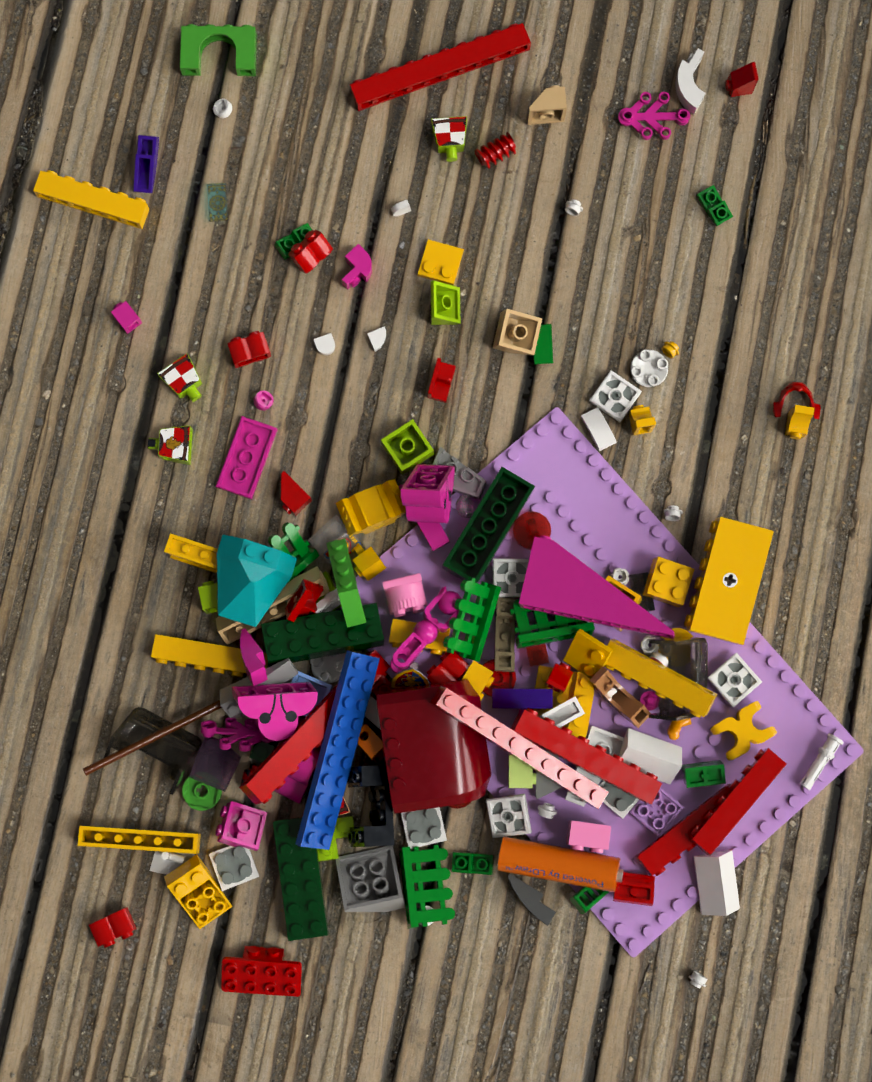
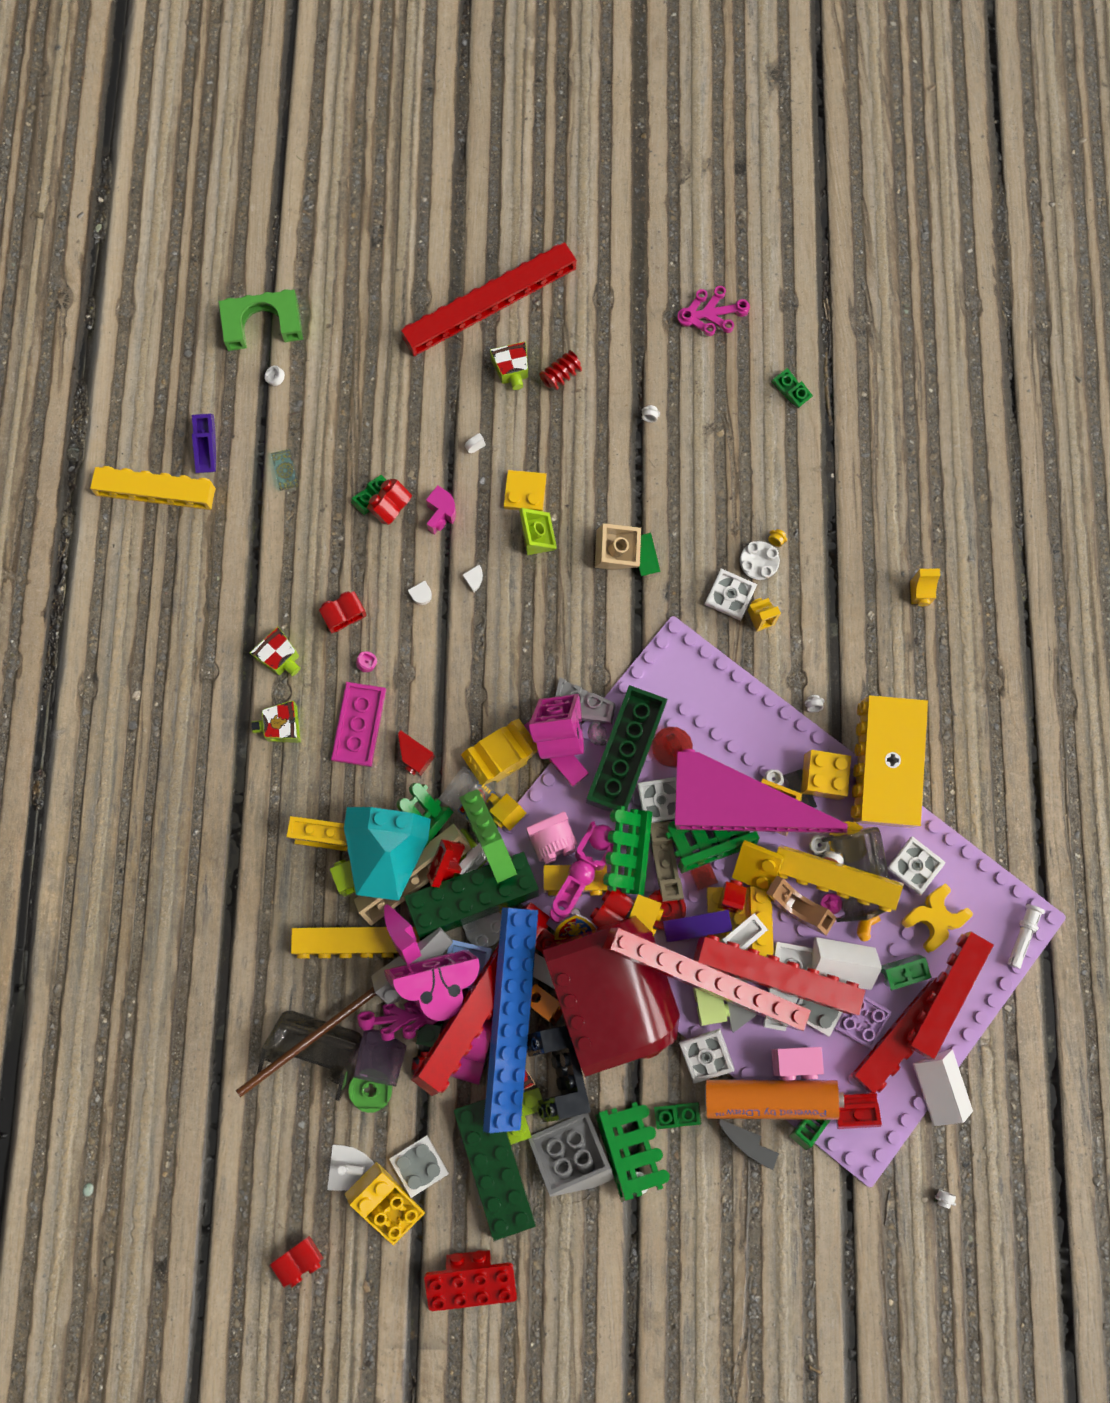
camera: 10 degrees left, 5 degrees down
yellow brick [78,826,201,854] -> none
dark pink brick [111,301,142,334] -> none
dark pink plate [215,801,267,851] -> none
lime brick [381,419,434,475] -> none
light grey piece [401,807,447,849] -> none
red panel [428,358,456,403] -> none
tan slope [527,85,567,125] -> none
white plate [538,803,557,819] -> none
white slope [581,407,617,451] -> none
white arch [675,48,705,115] -> none
red slope [725,62,759,97] -> none
red helmet [773,382,821,419] -> none

